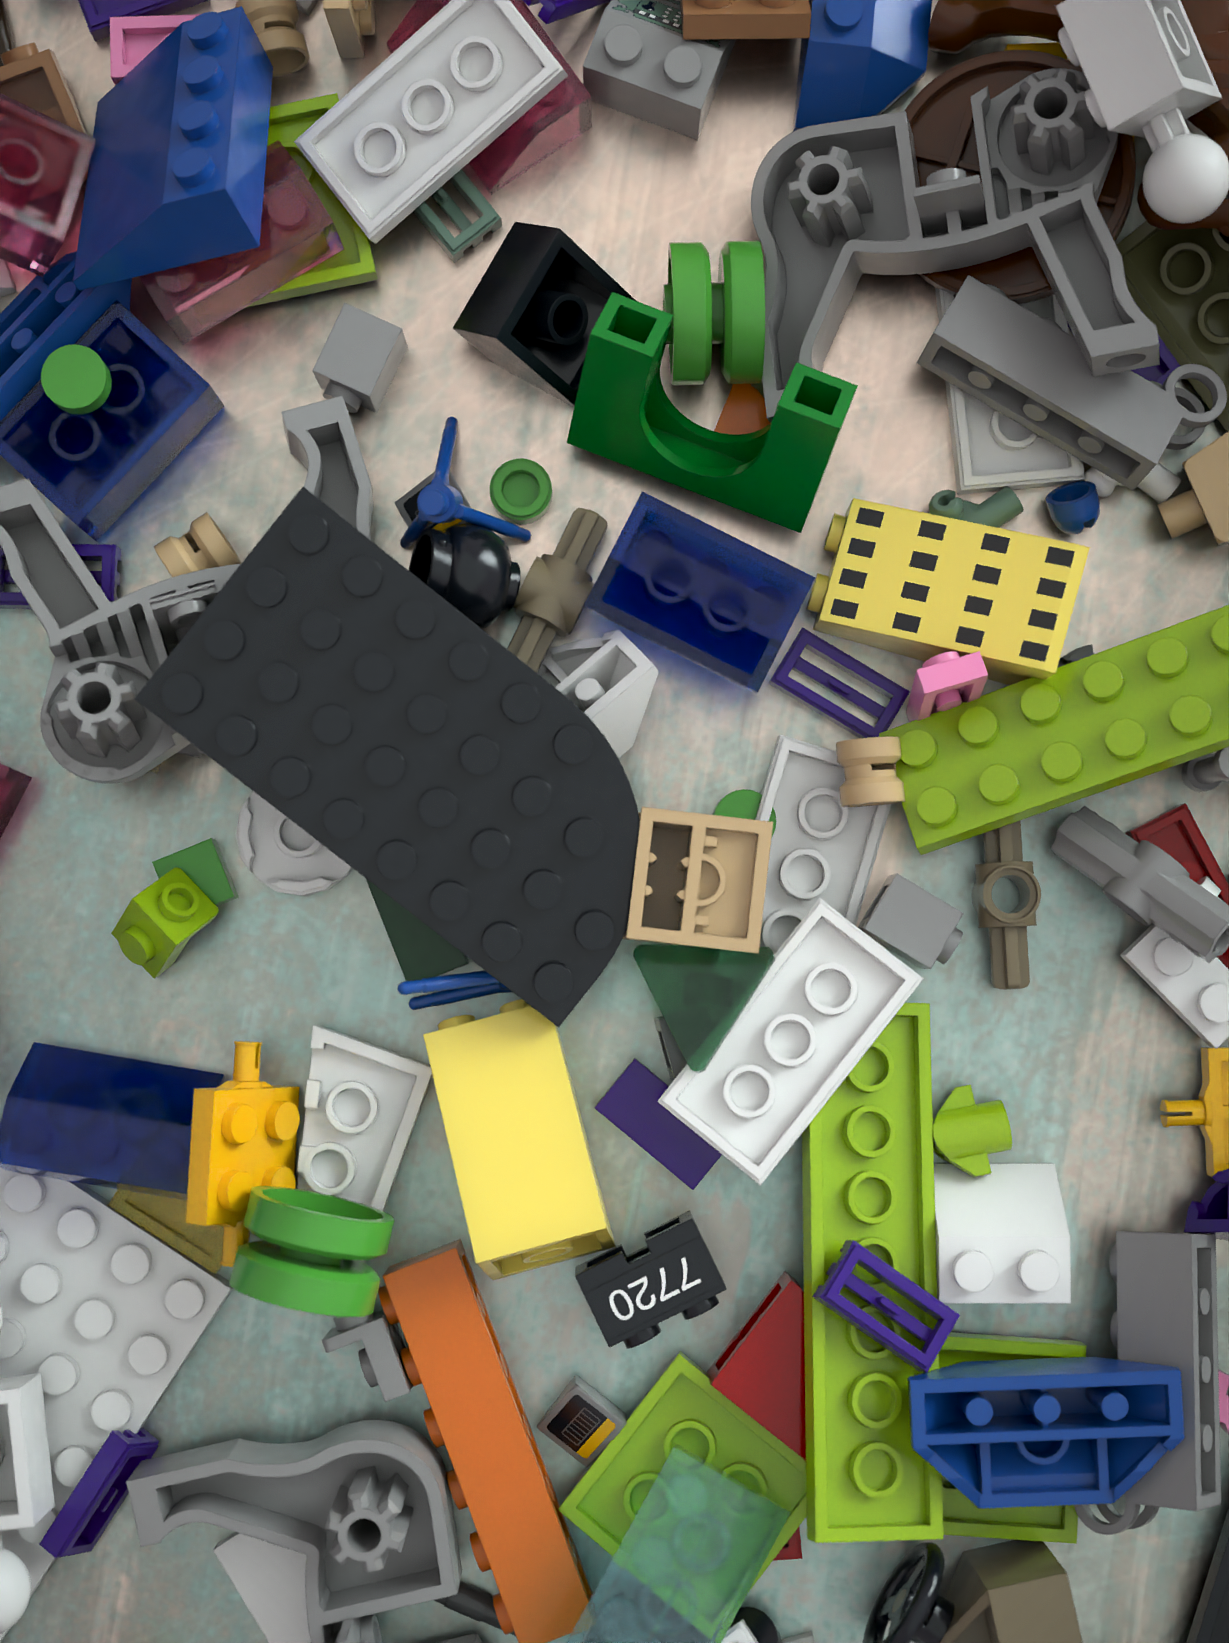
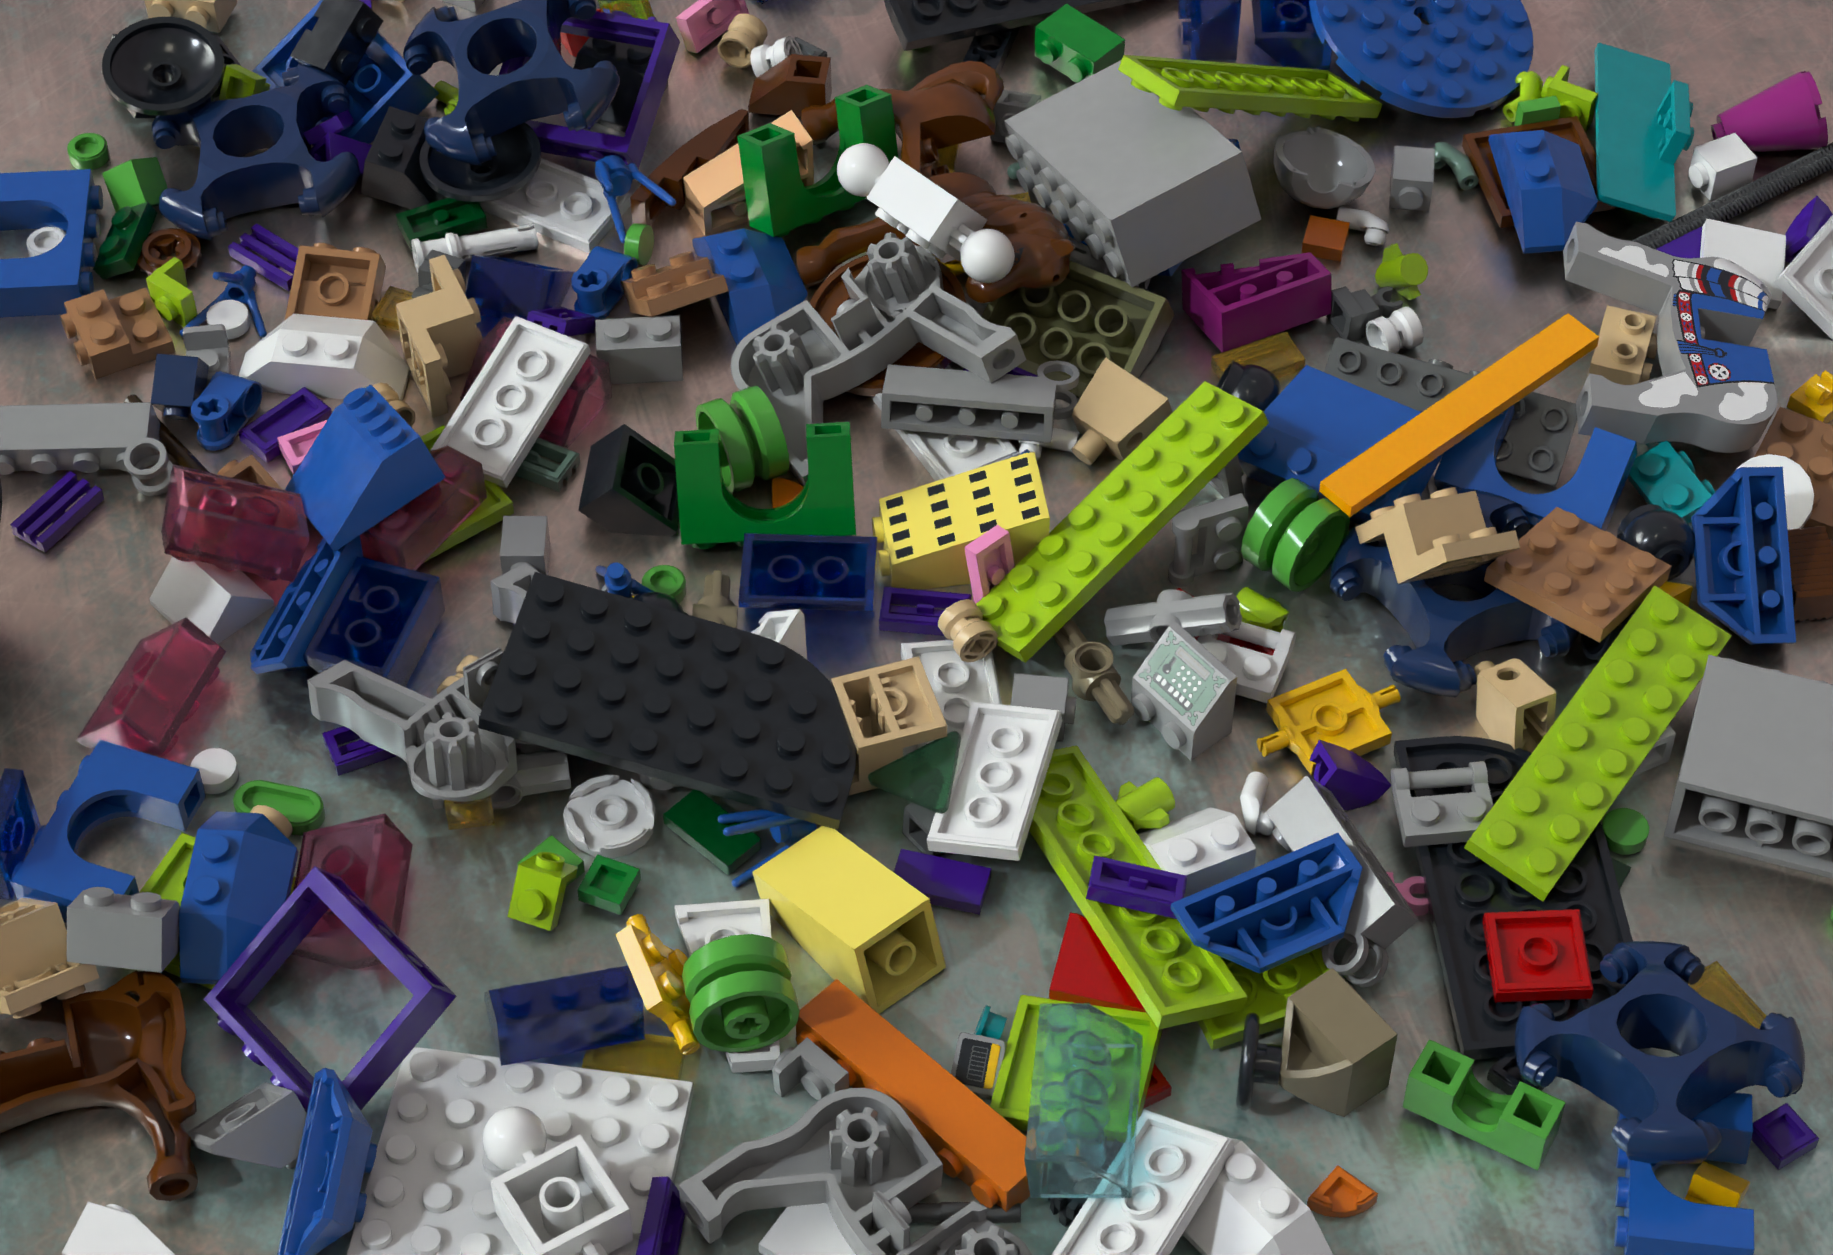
camera: 20 degrees left, 35 degrees down
bright green tile [41,344,112,415] -> none
black brick [575,1210,727,1349] -> none
none -> green plate [577,854,641,915]
none -> teal piece [974,1005,1007,1039]
none -> light grey slope [1131,622,1237,760]
none -> white arm [1240,772,1275,836]

